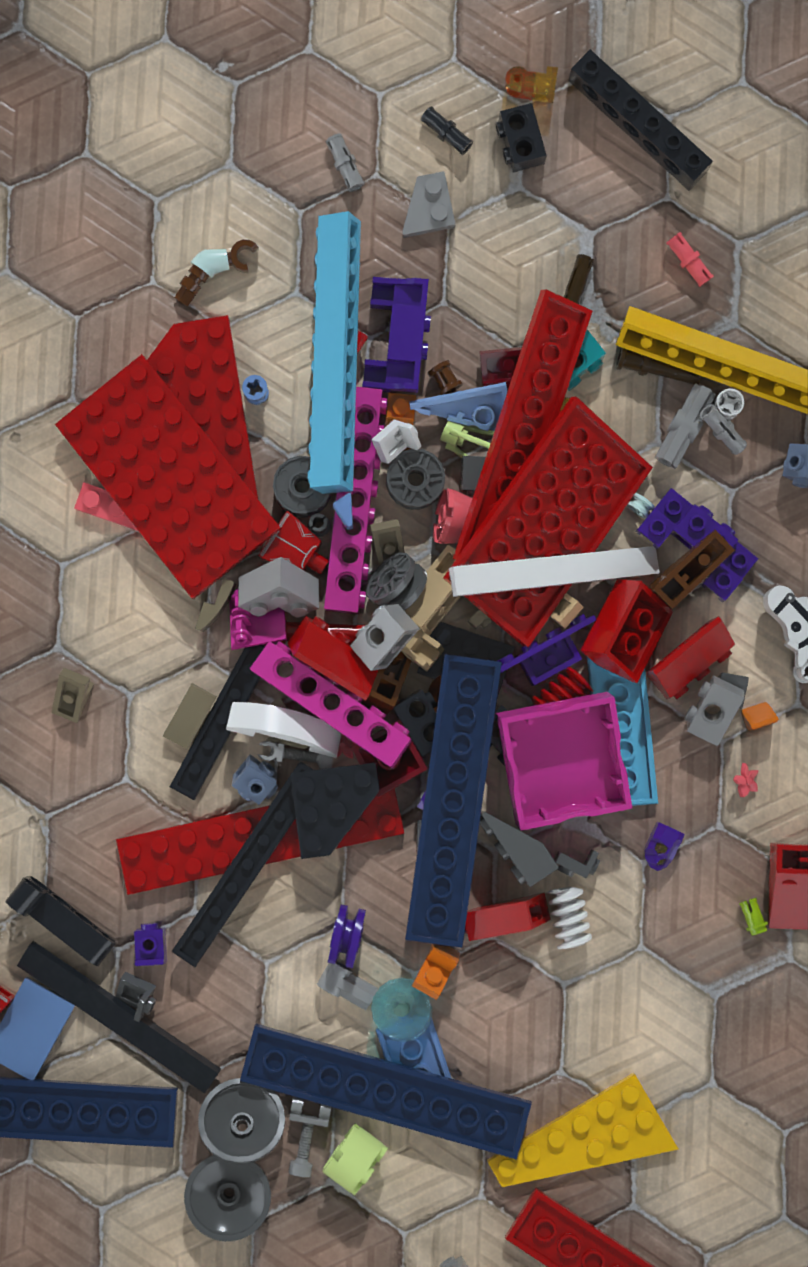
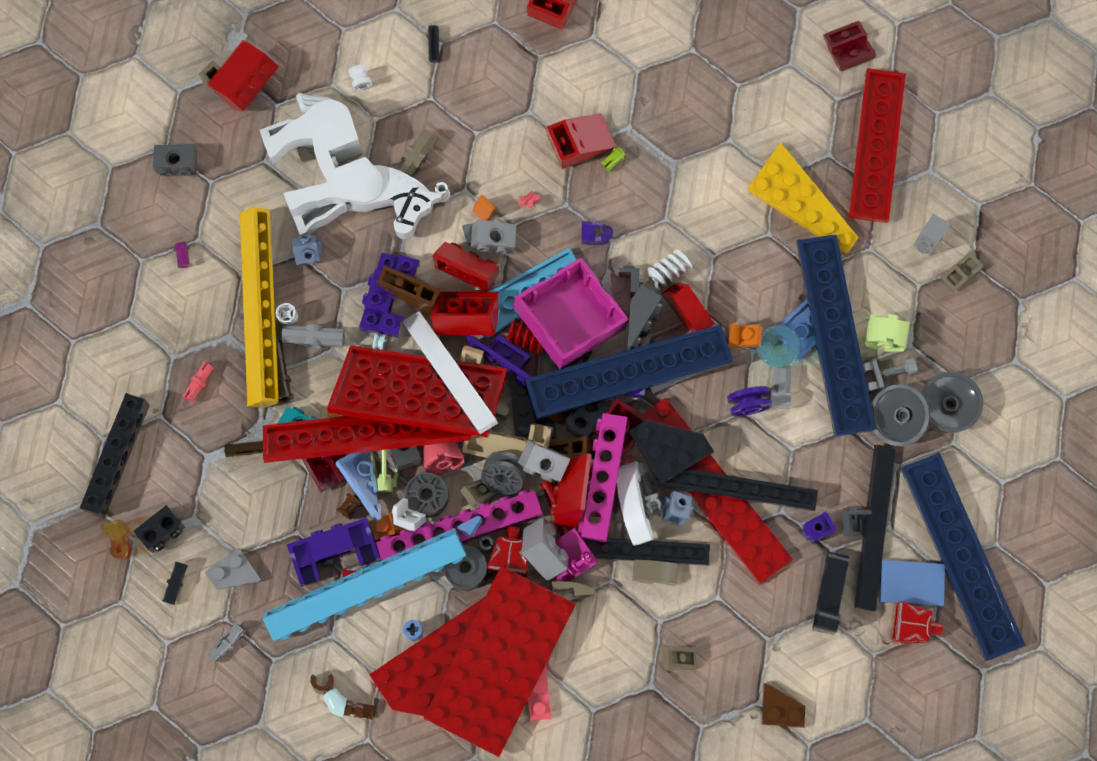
camera: 110 degrees left, 10 degrees down
light grey pin [700,404,747,455] -> none

